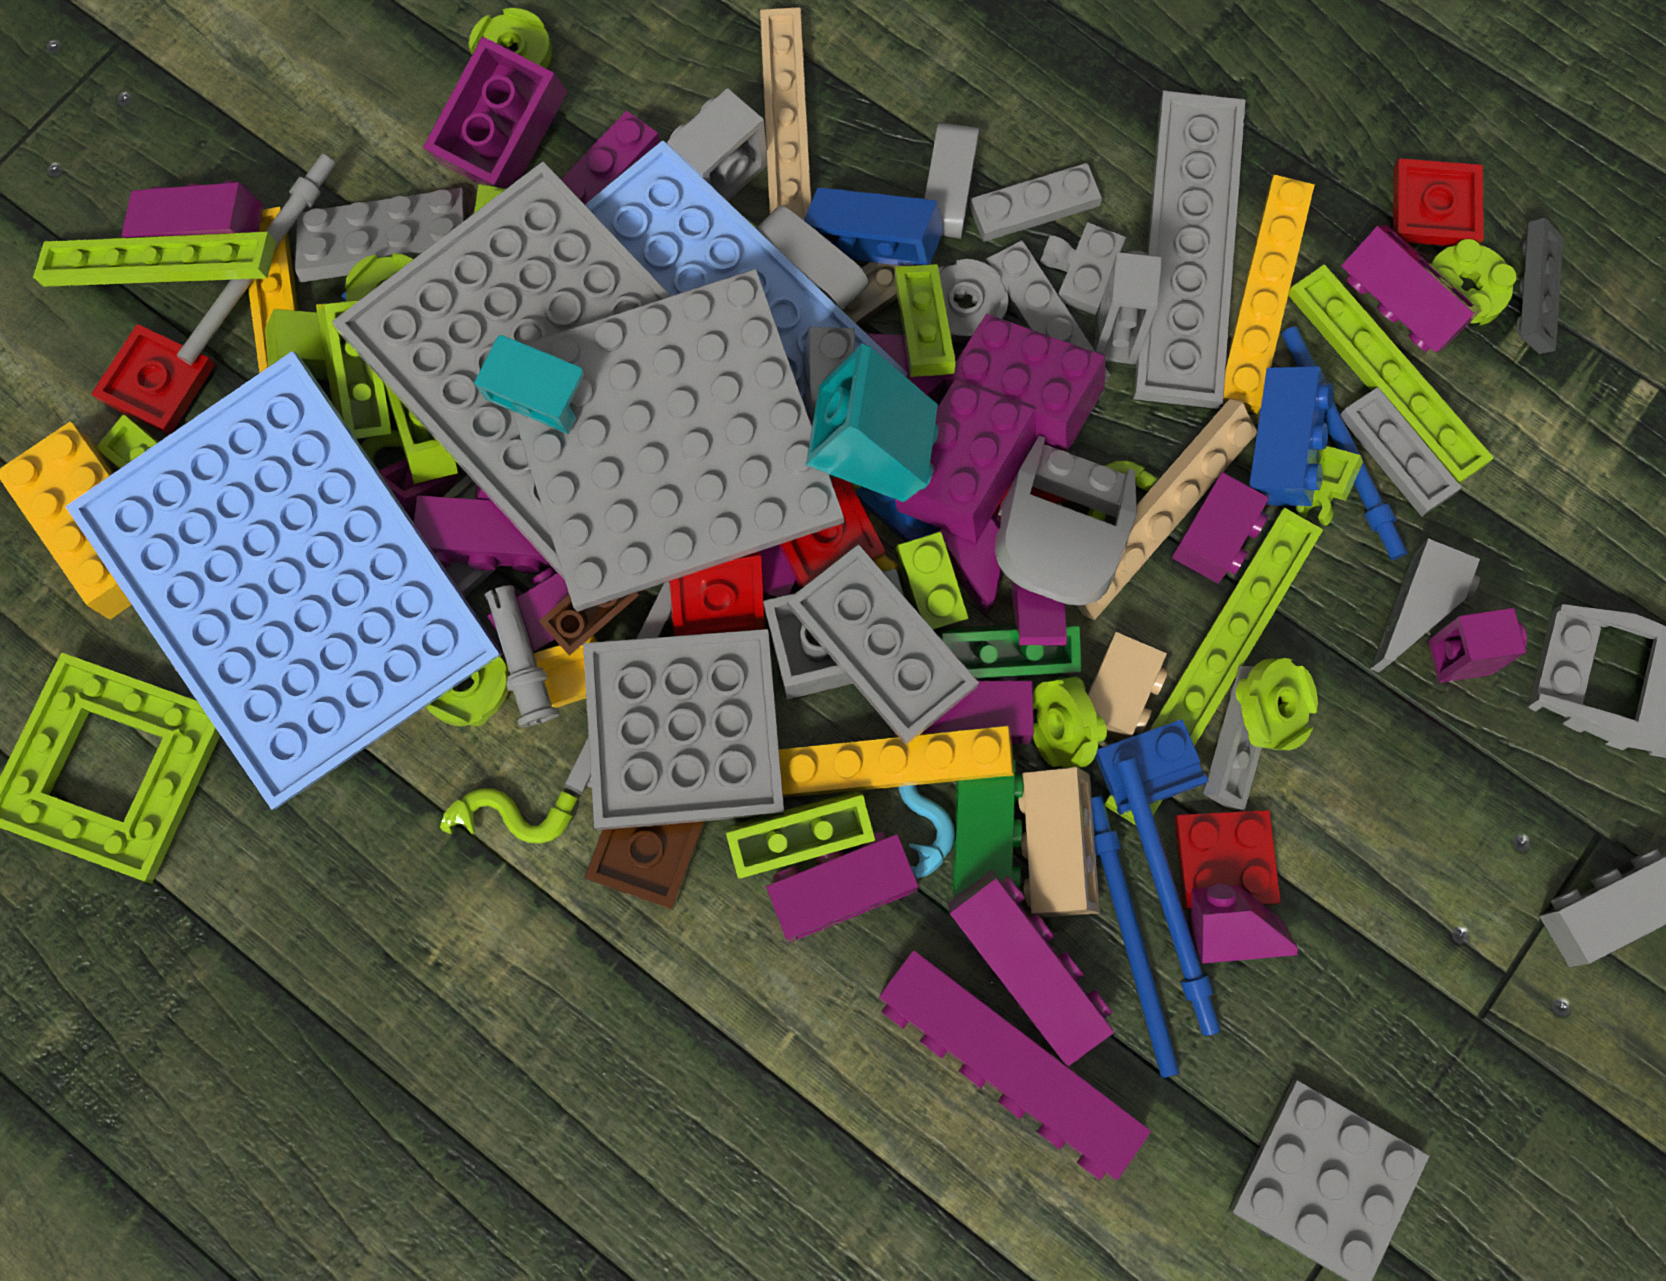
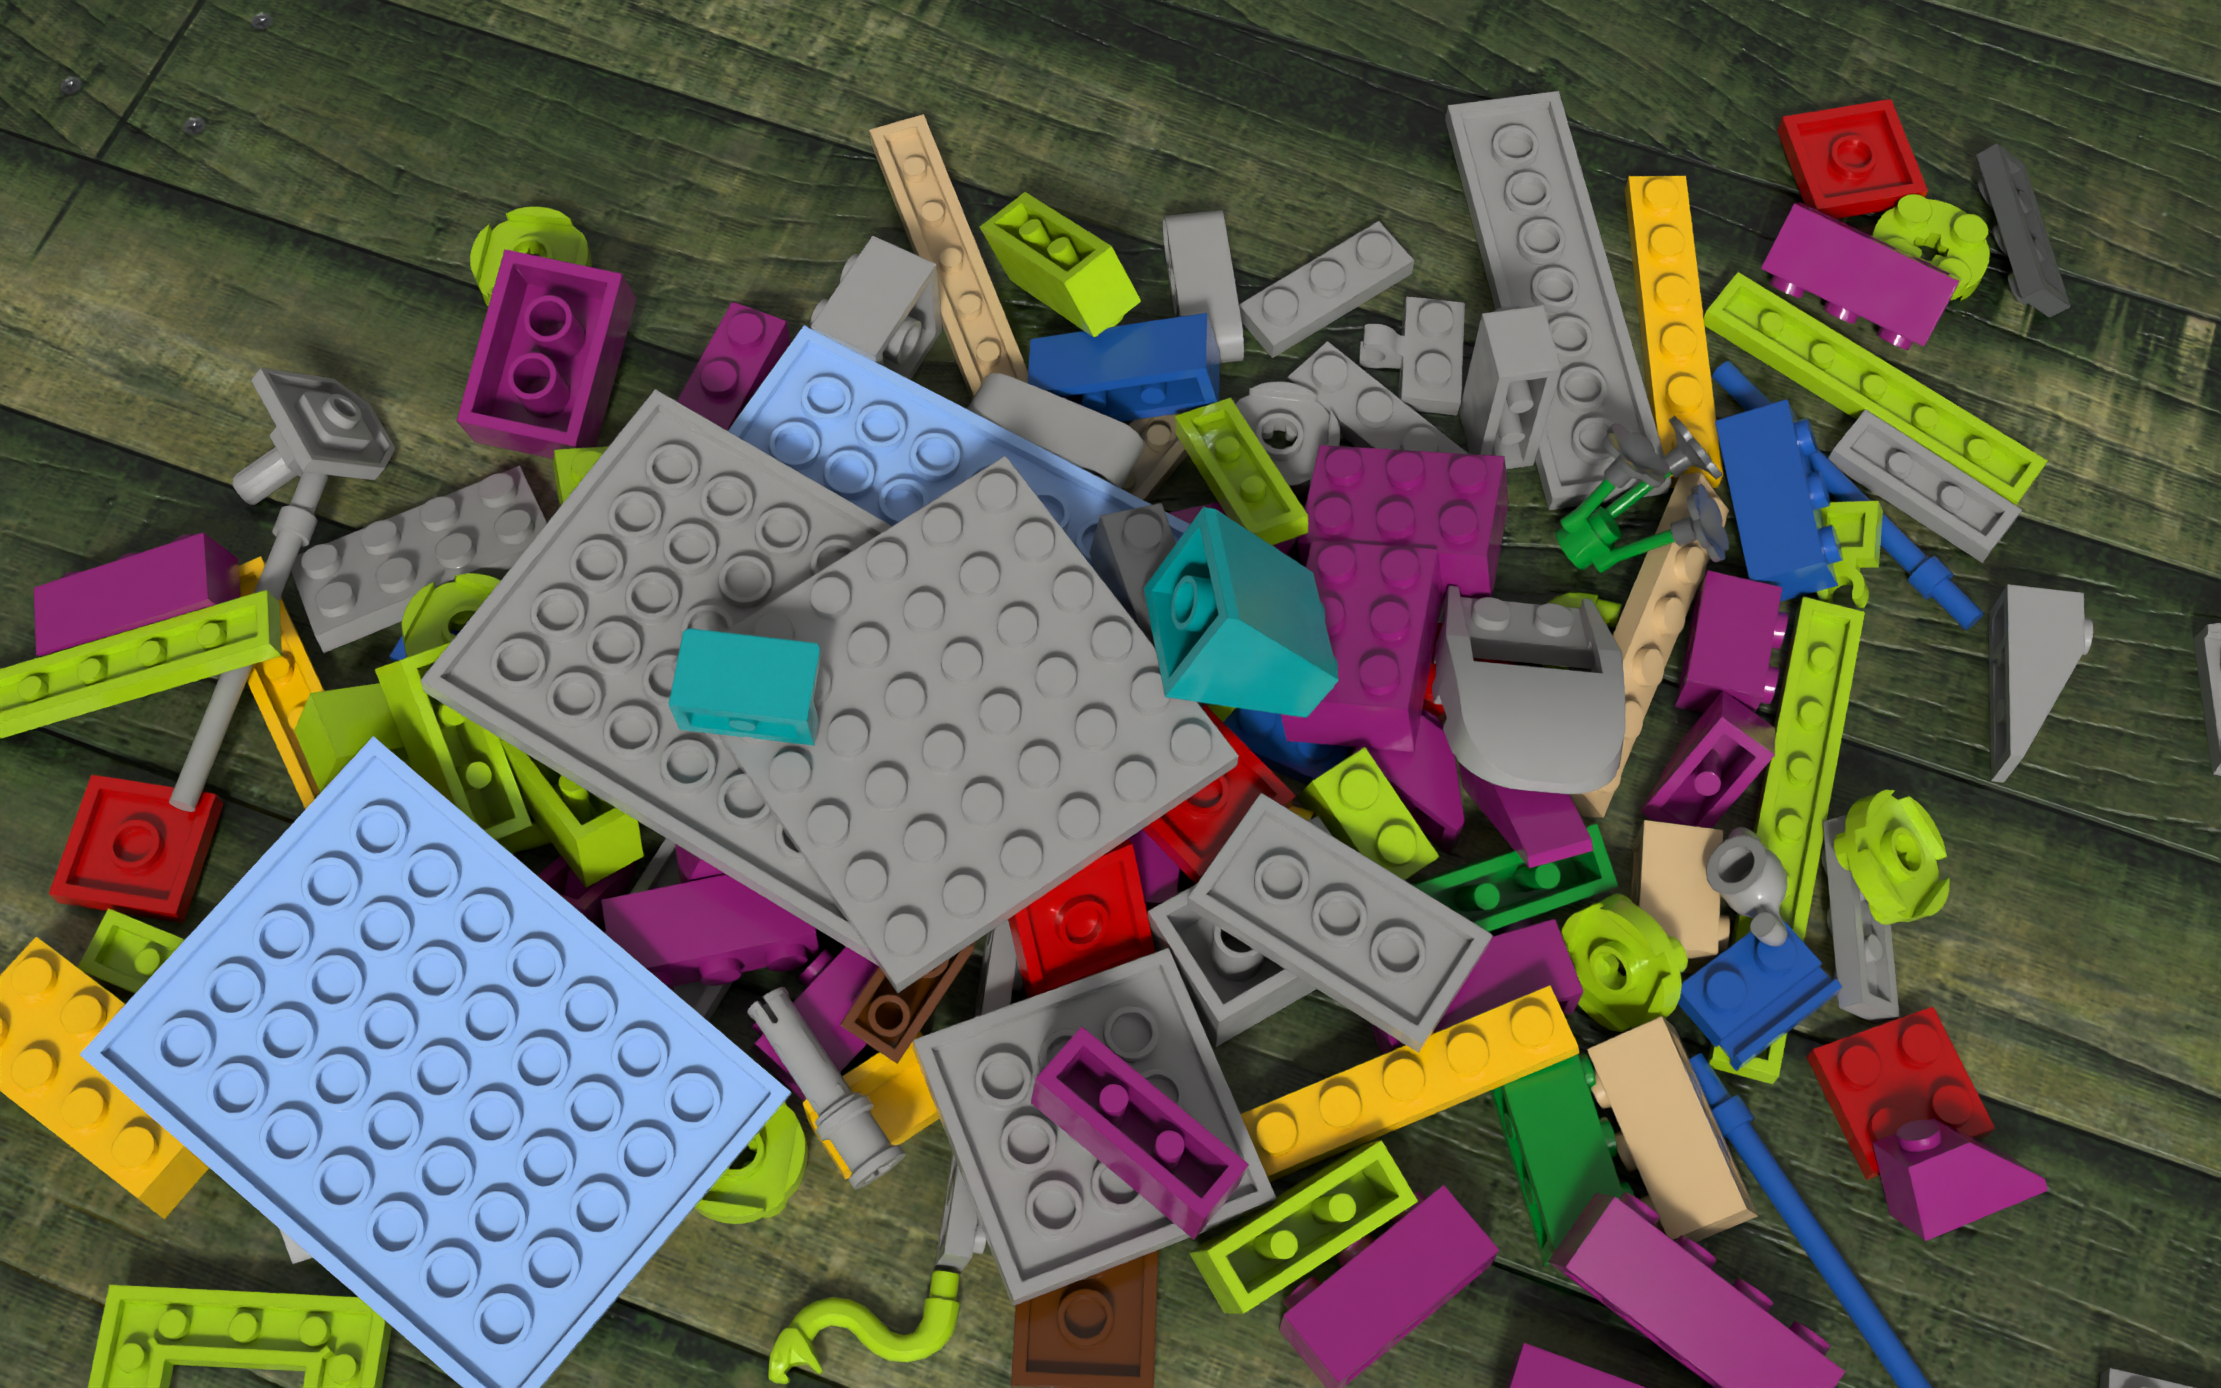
camera: 20 degrees left, 10 degrees down
medium azure animal [898,785,955,879] -> none
blue bar [1116,757,1221,1036] -> none
magenta brick [1428,608,1527,683] -> none
none -> light grey piece [232,368,395,505]
none -> lime brick [980,192,1141,338]
none -> magenta brick [1031,1026,1249,1240]
none -> plant [1555,416,1729,573]
none -> magenta slope [1641,691,1775,828]
none -> light grey piece [1706,827,1787,947]

